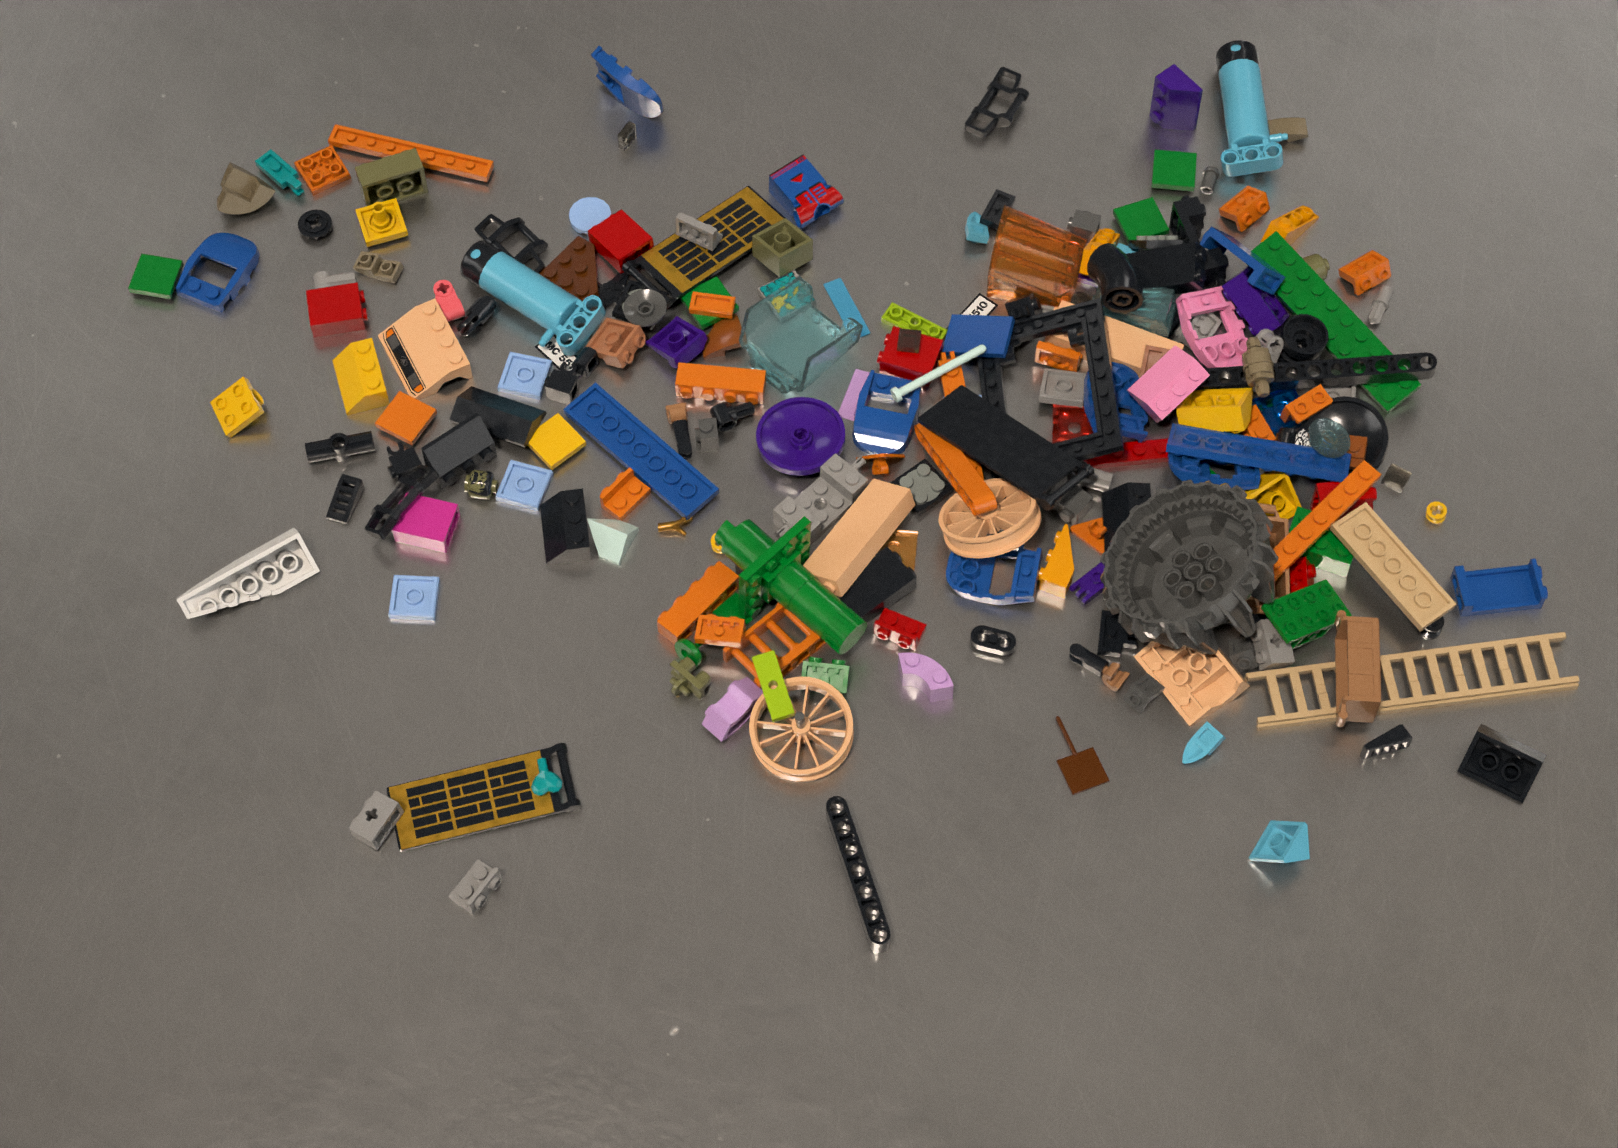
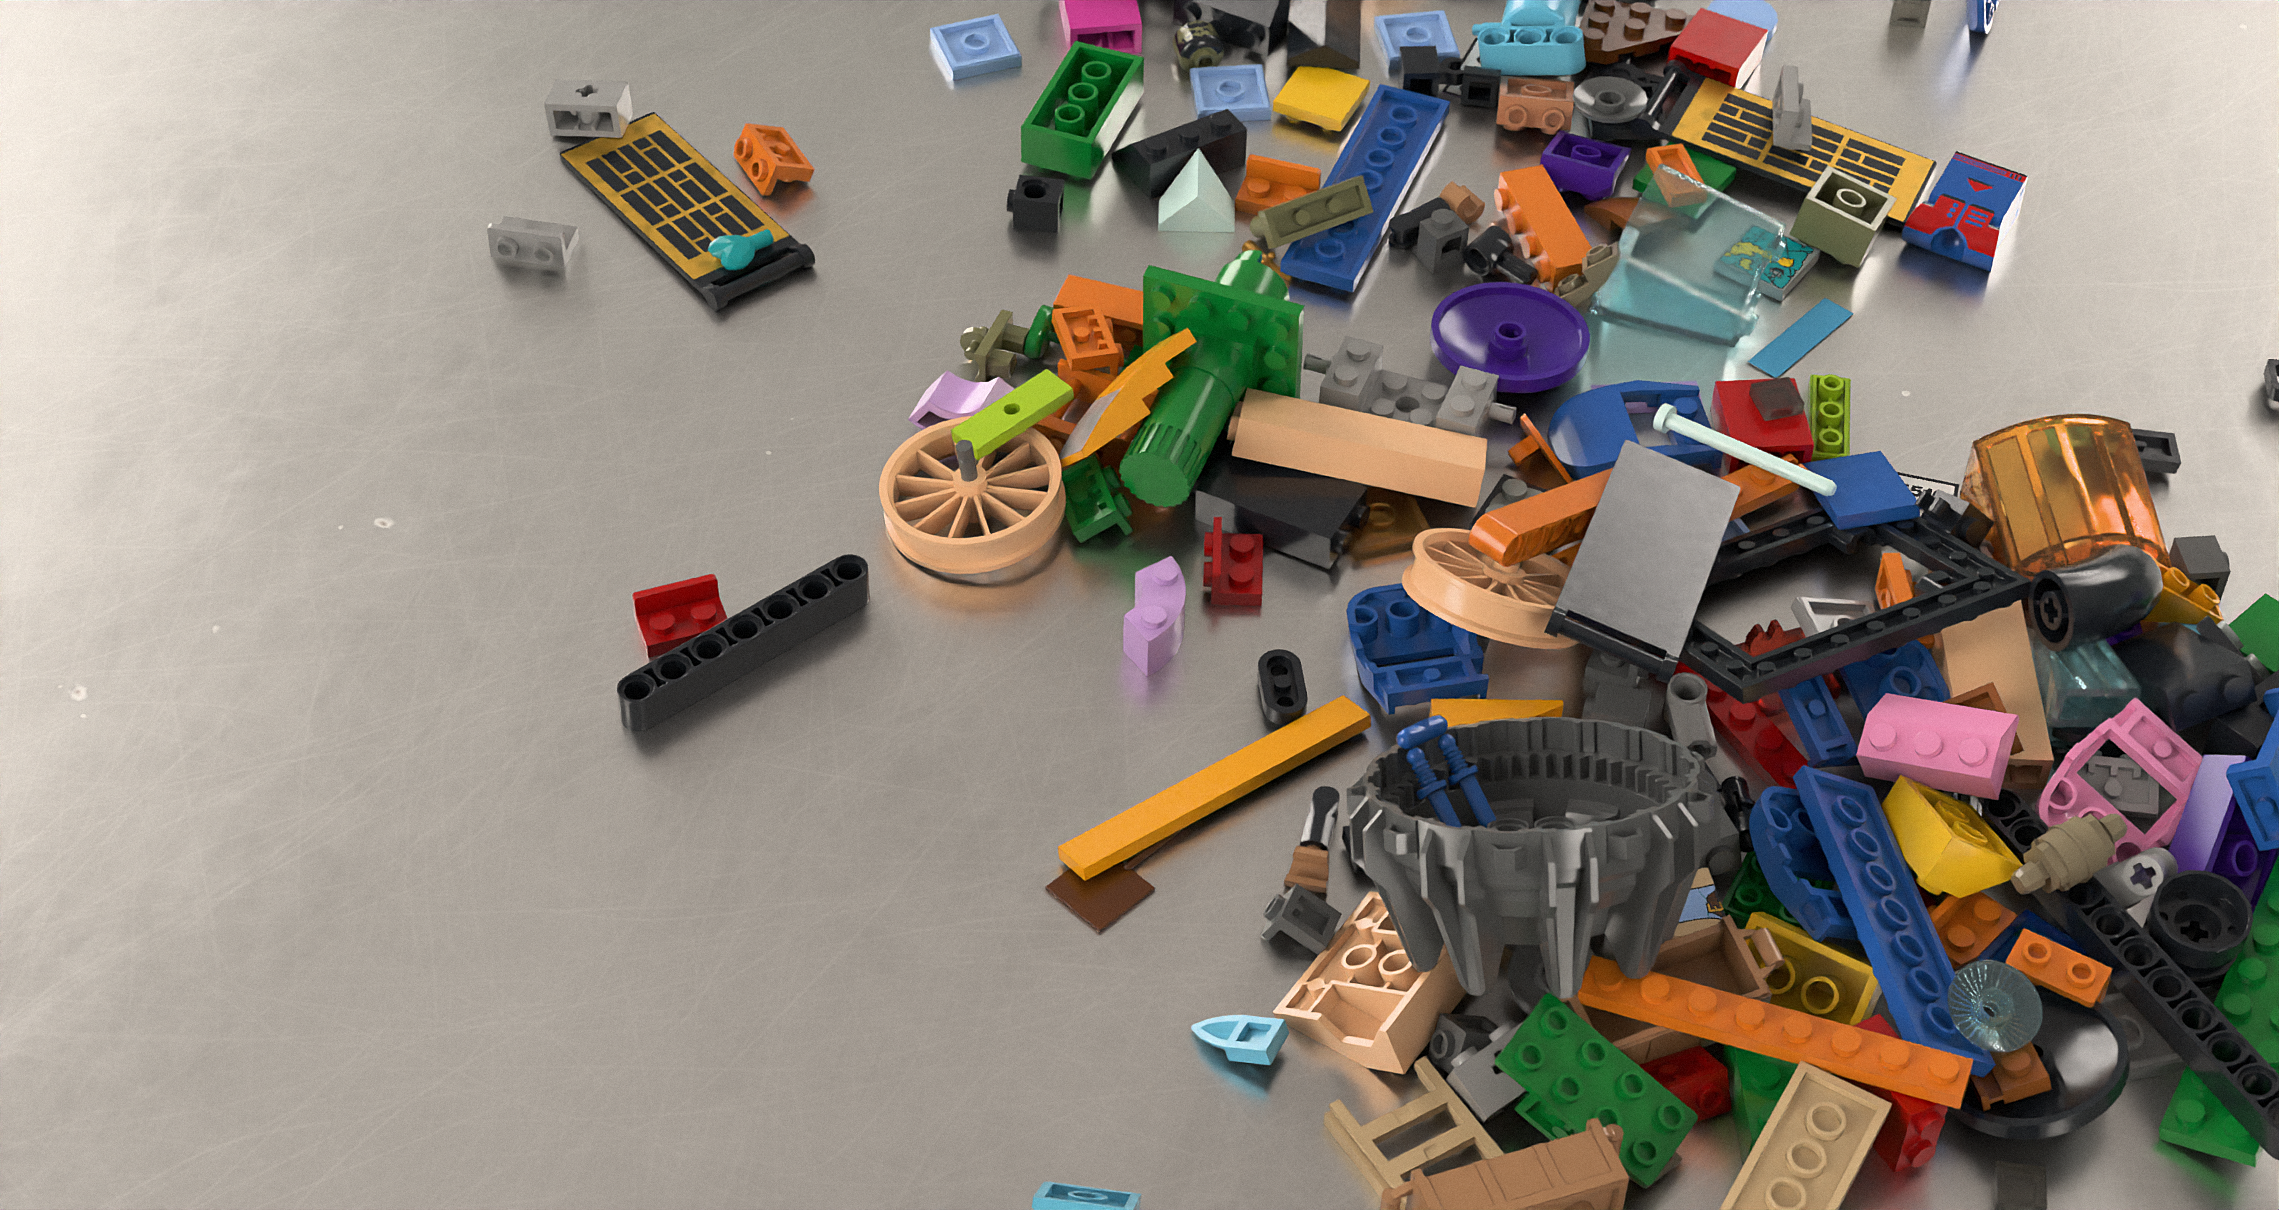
camera: 65 degrees right, 15 degrees down
none -> red bracket [632,574,728,658]
none -> orange bracket [733,123,815,196]
none -> black brick [1007,175,1064,233]
none -> green brick [1021,41,1144,179]
none -> light orange slope [1058,328,1197,468]
none -> light orange tile [1058,695,1371,881]
none -> olive piece [1250,175,1374,249]
none -> blue piece [1396,715,1497,828]
none -> dark tan slope [1554,242,1621,307]
none -> black pin [1721,776,1756,853]

